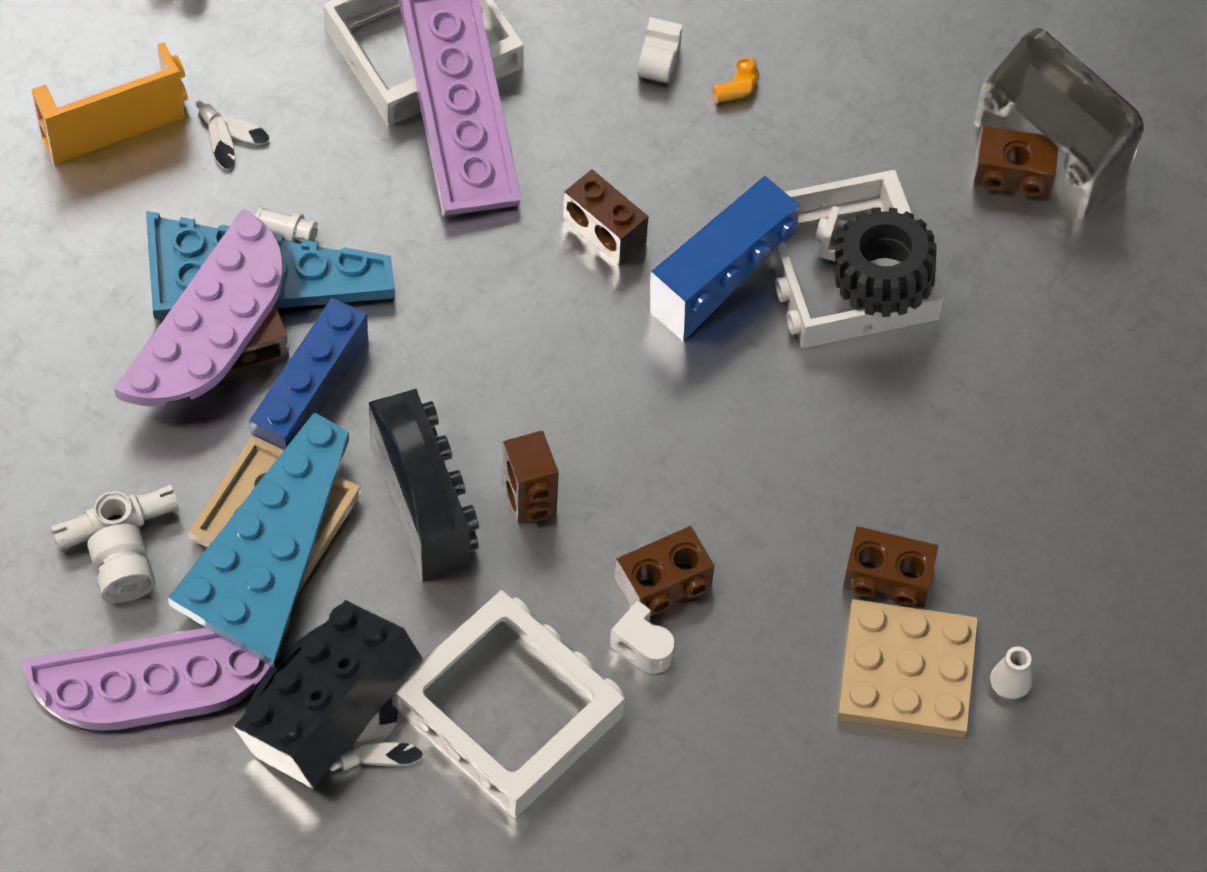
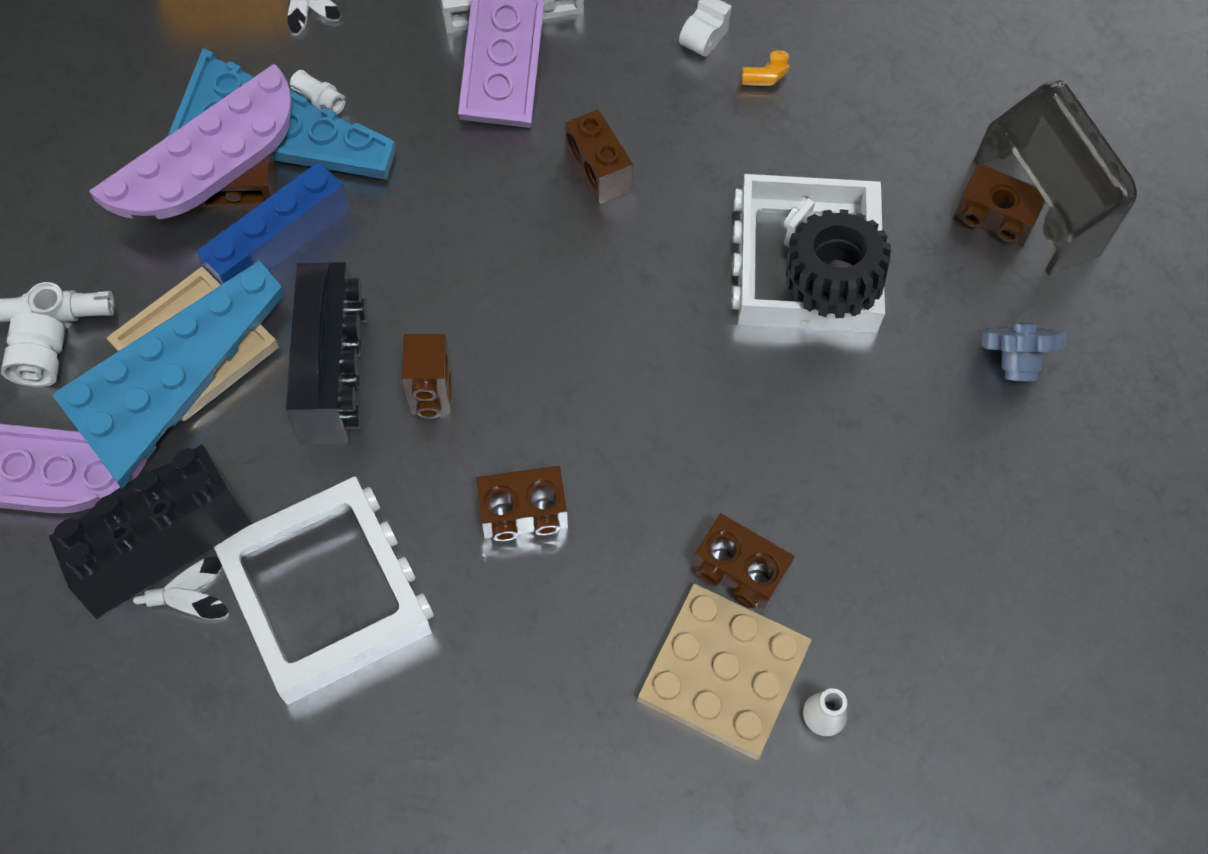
camera: 20 degrees right, 5 degrees up
white leg [610,601,674,674] -> none
blue wedge [650,176,799,342] -> none
none -> sand blue plant [981,322,1066,381]

